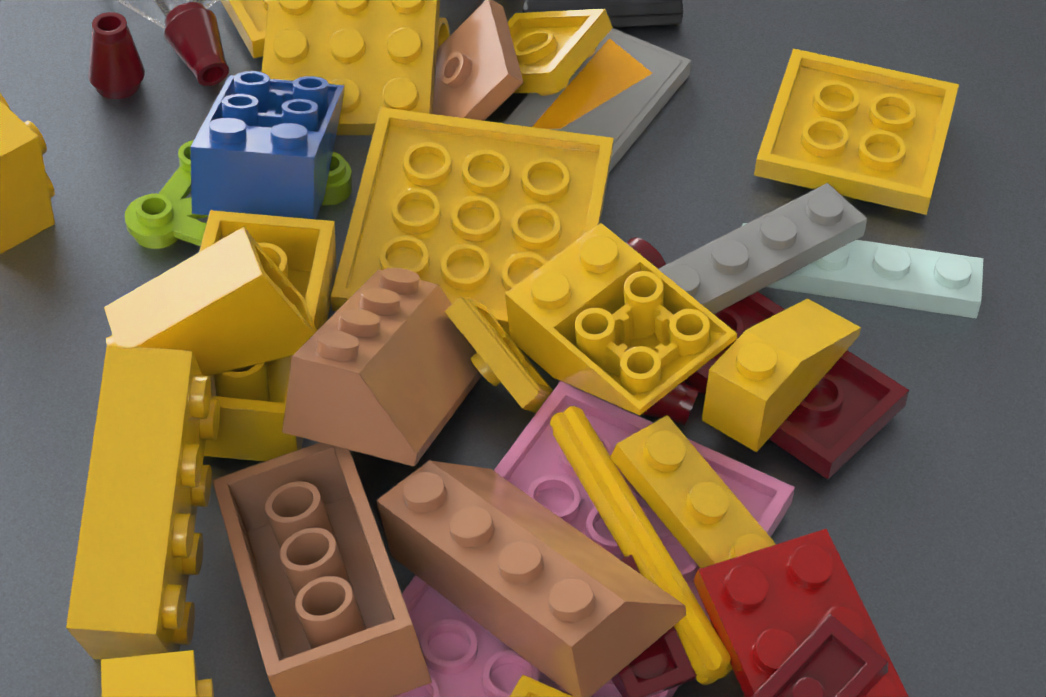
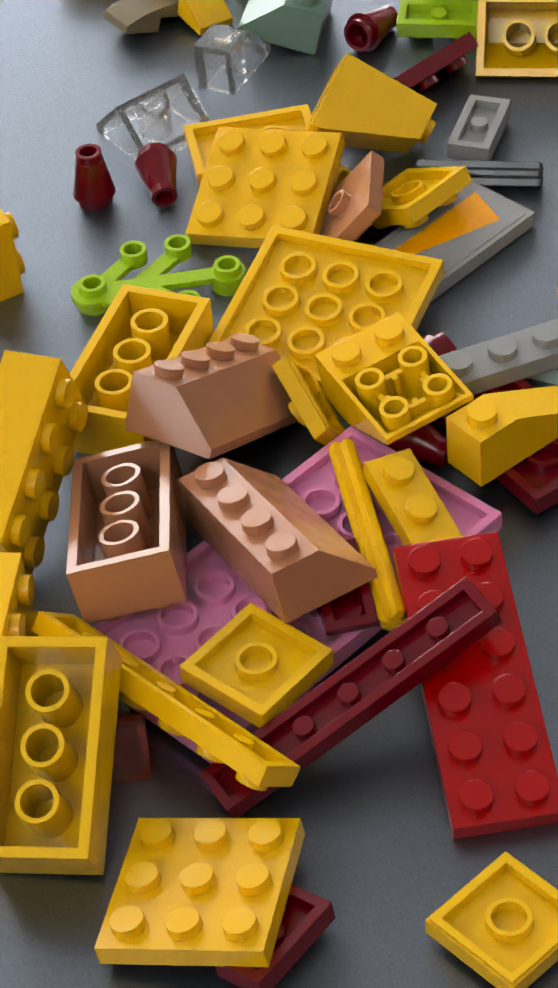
camera: 20 degrees right, 5 degrees down
yellow slope [104,227,317,376] -> none
blue slope [190,71,344,219] -> none

